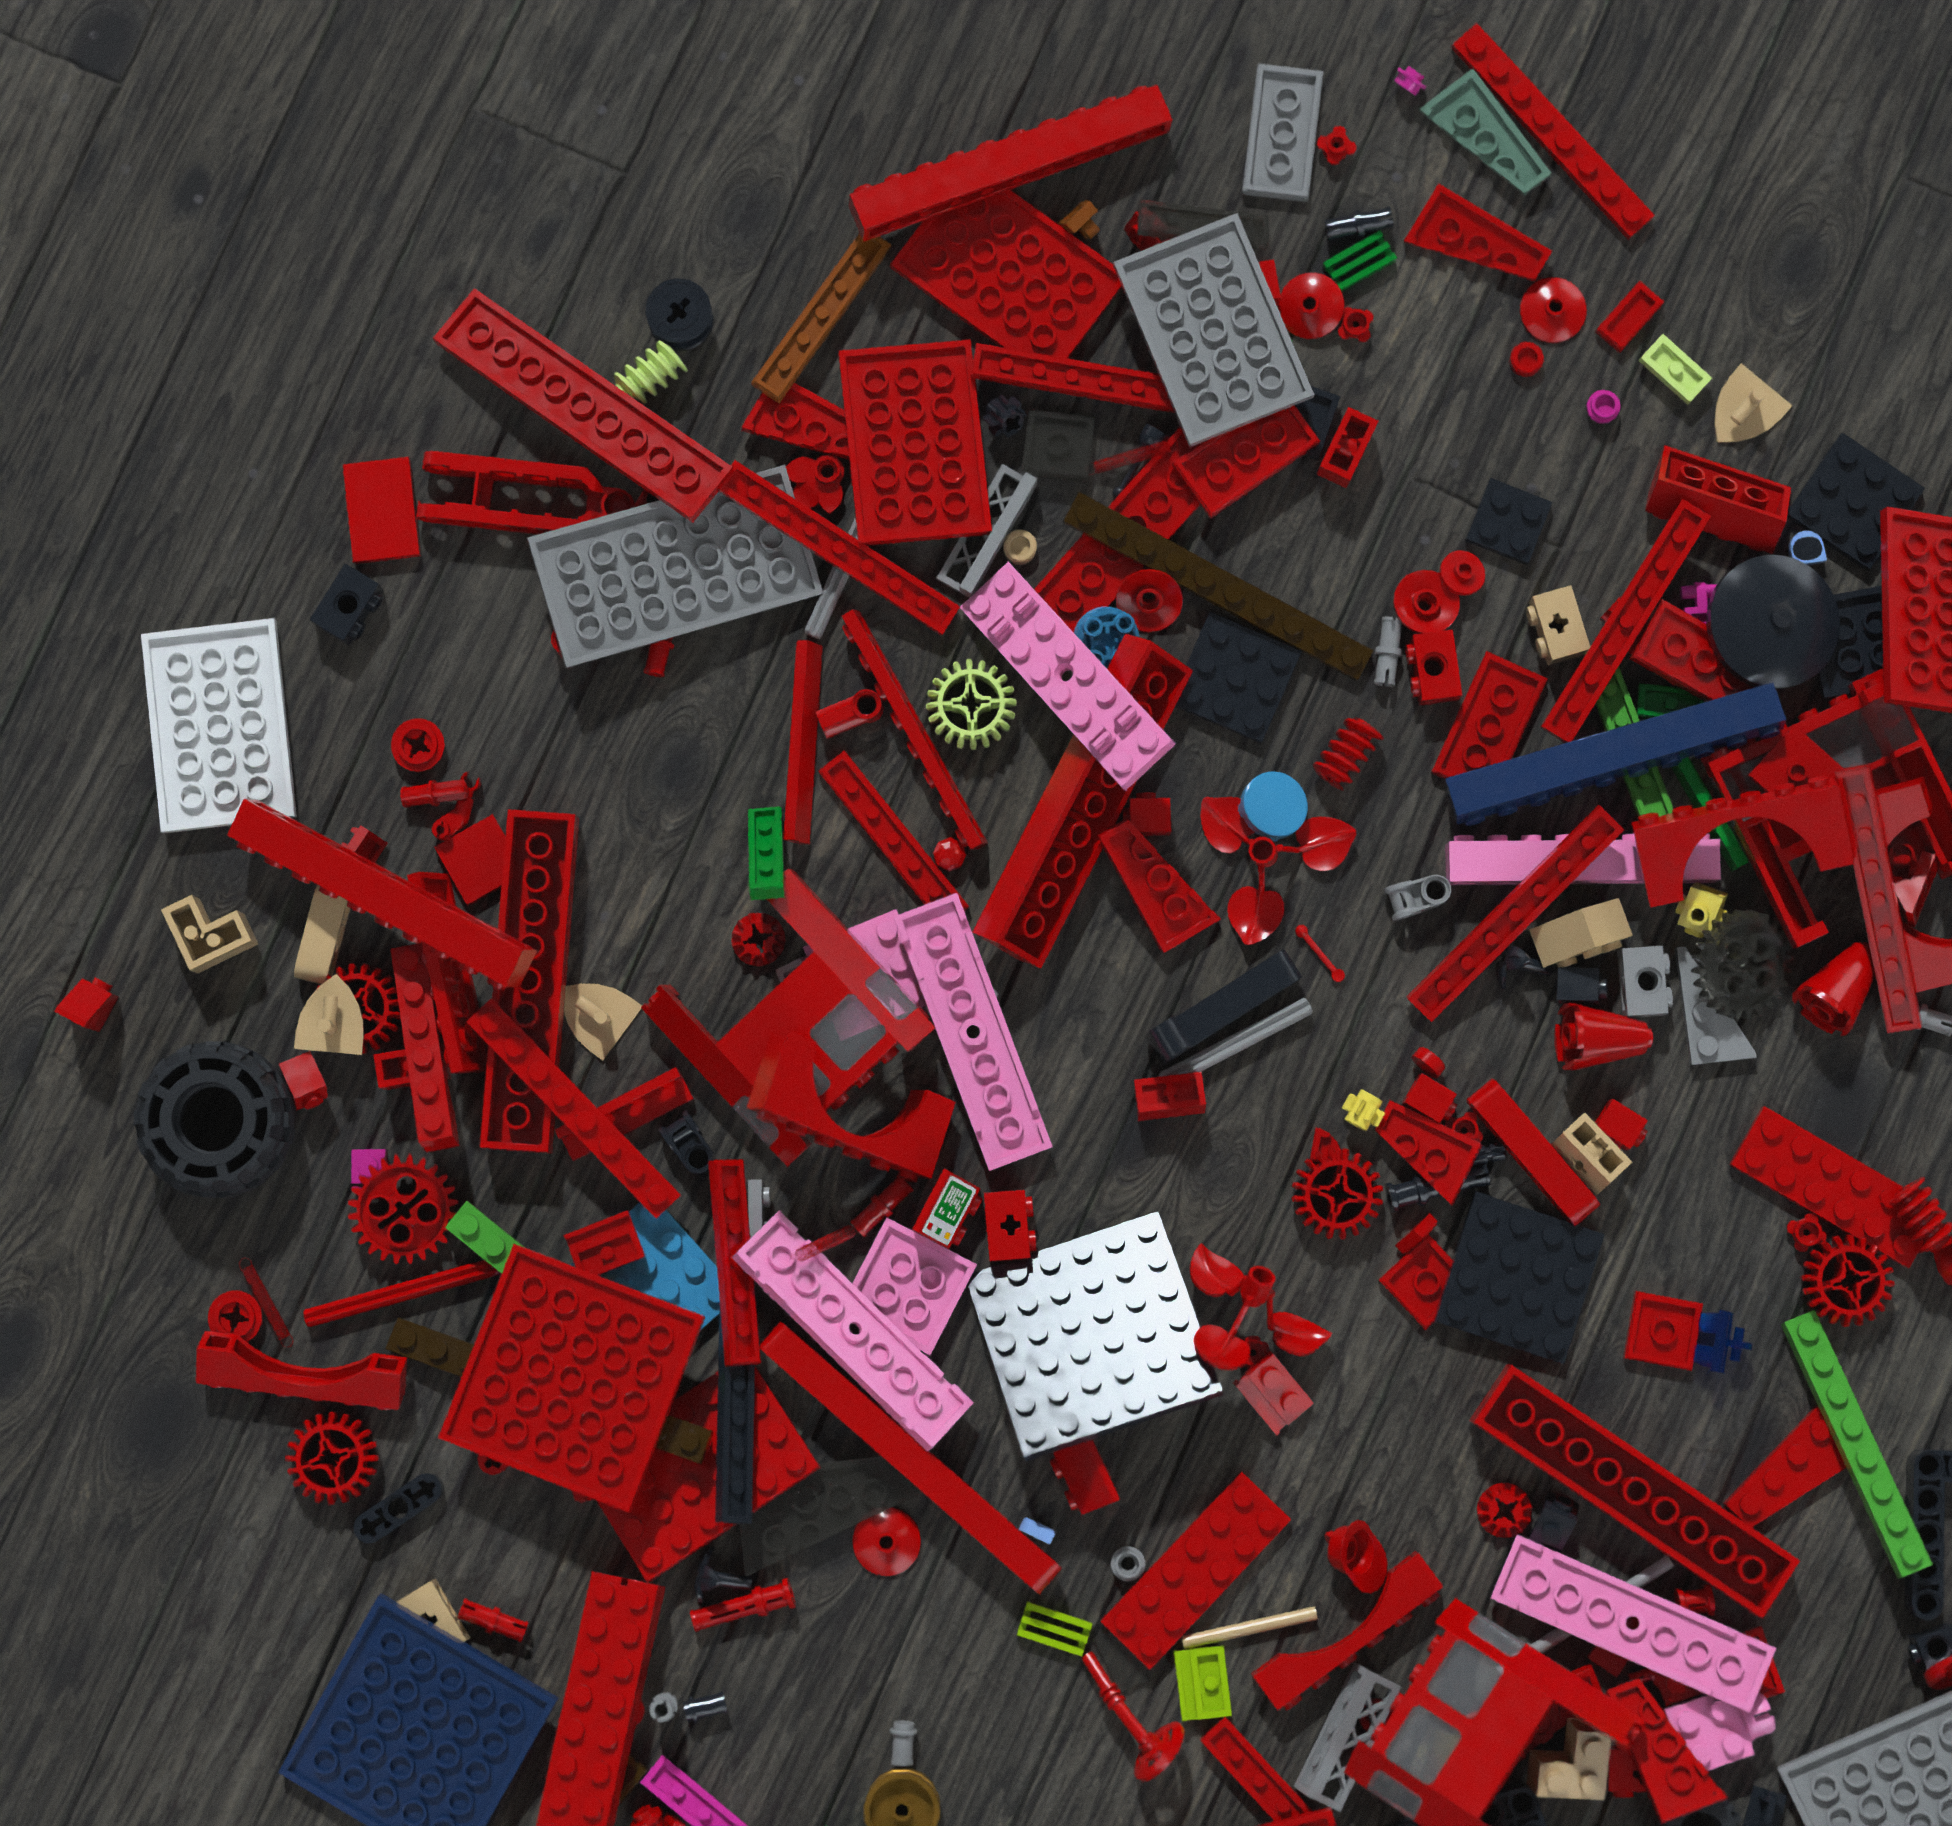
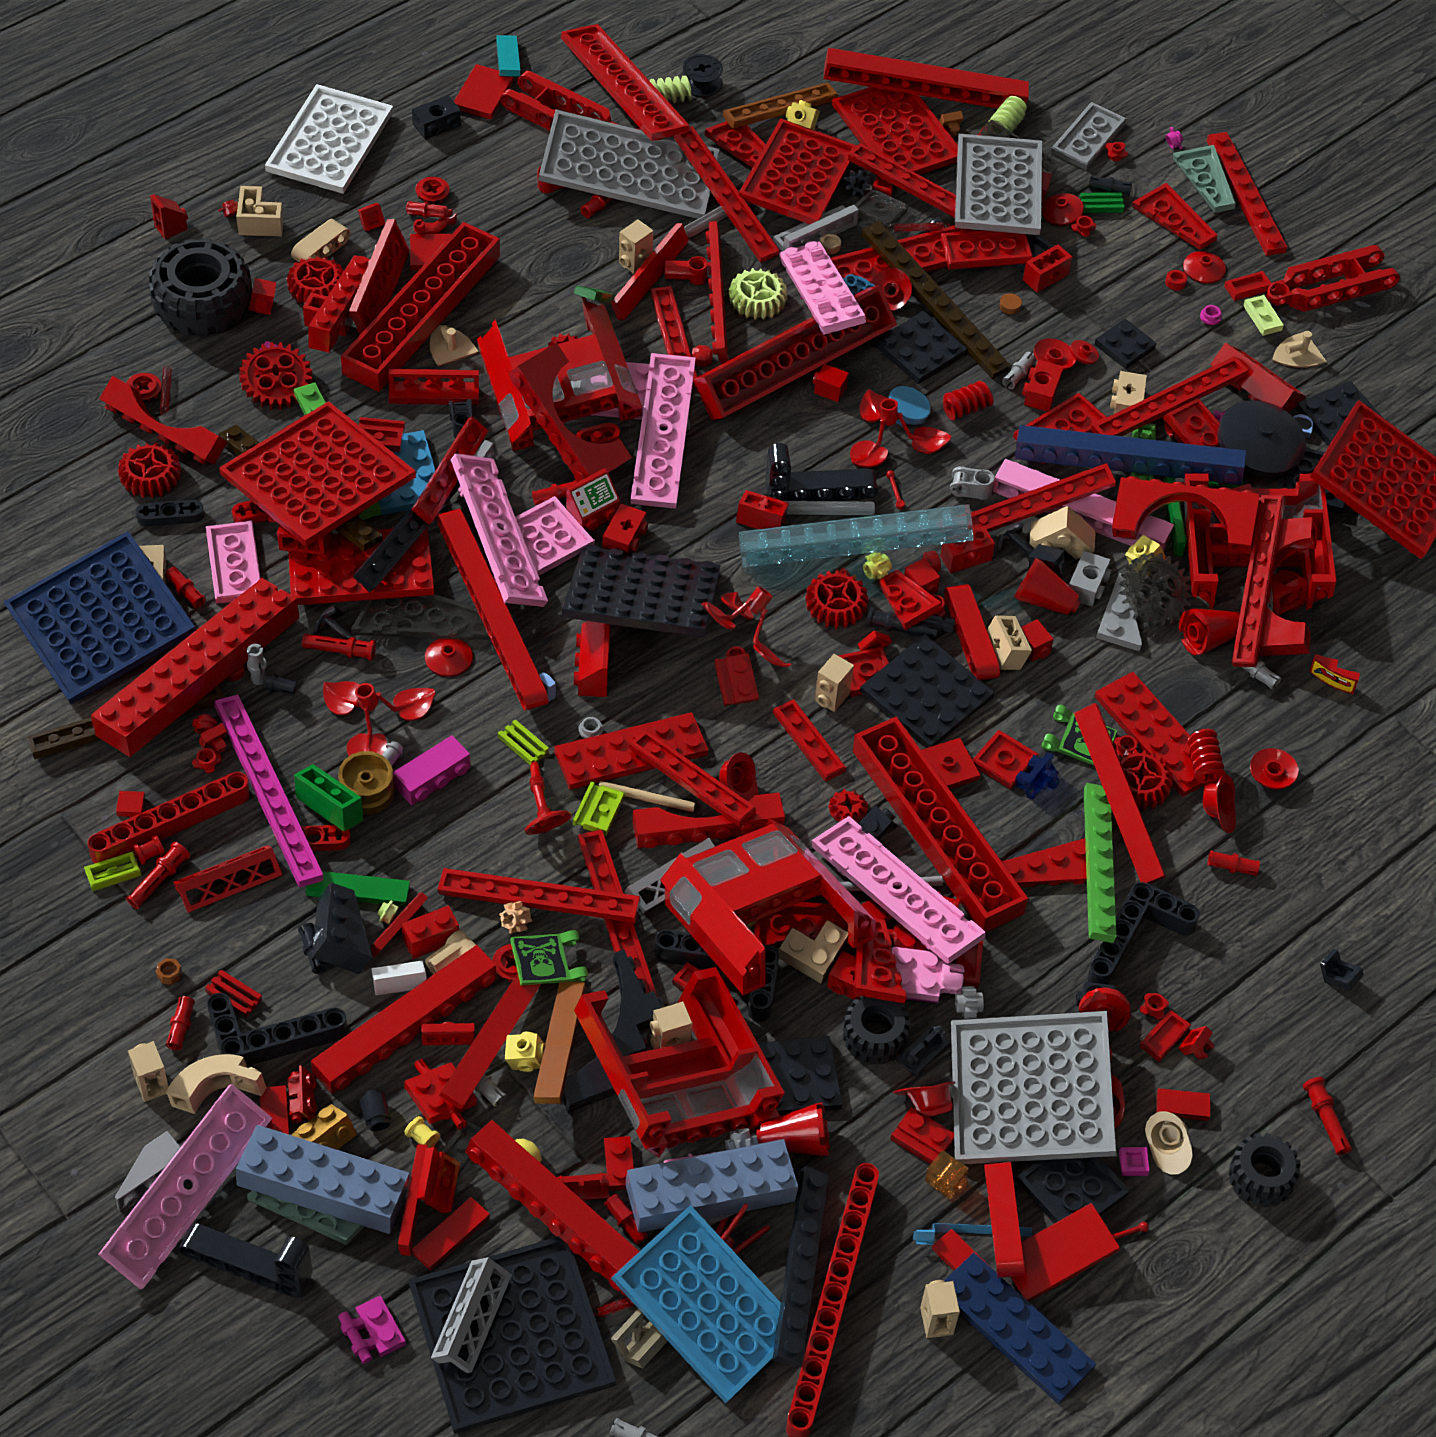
camera: 20 degrees right, 30 degrees down
red brick [227,799,537,990] -> none
tan shield [294,974,364,1055] -> none
red axle [303,1260,501,1327] -> none
red plate [466,998,681,1219] -> none
red plate [786,455,844,514] -> none
red piece [790,1225,858,1261] -> none
red wing [1097,819,1221,953] -> none
none -> bright pink tile [206,521,261,604]
none -> red plate [218,199,238,218]
none -> red plant [323,681,436,756]
none -> dark pink brick [393,735,470,806]
none -> teal tile [496,35,520,77]
none -> red plate [576,423,620,444]
none -> tan brick [619,220,653,274]
none -> red tile [629,729,756,827]
none -> clear light blue brick [739,504,973,568]
none -> red tile [773,699,846,782]
none -> light yellow brick [786,100,820,130]
none -> tan brick [814,654,854,712]
none -> red tile [871,176,893,198]
none -> red plate [921,738,980,789]
none -> red brick [940,527,995,573]
none -> light grey gear [955,986,984,1019]
none -> yellowish green piece [988,96,1027,138]
none -> dark orange tile [999,294,1022,315]
none -> bright green flag [1041,705,1117,766]
none -> red tile [1074,703,1166,884]
none -> red piece [1266,245,1400,312]

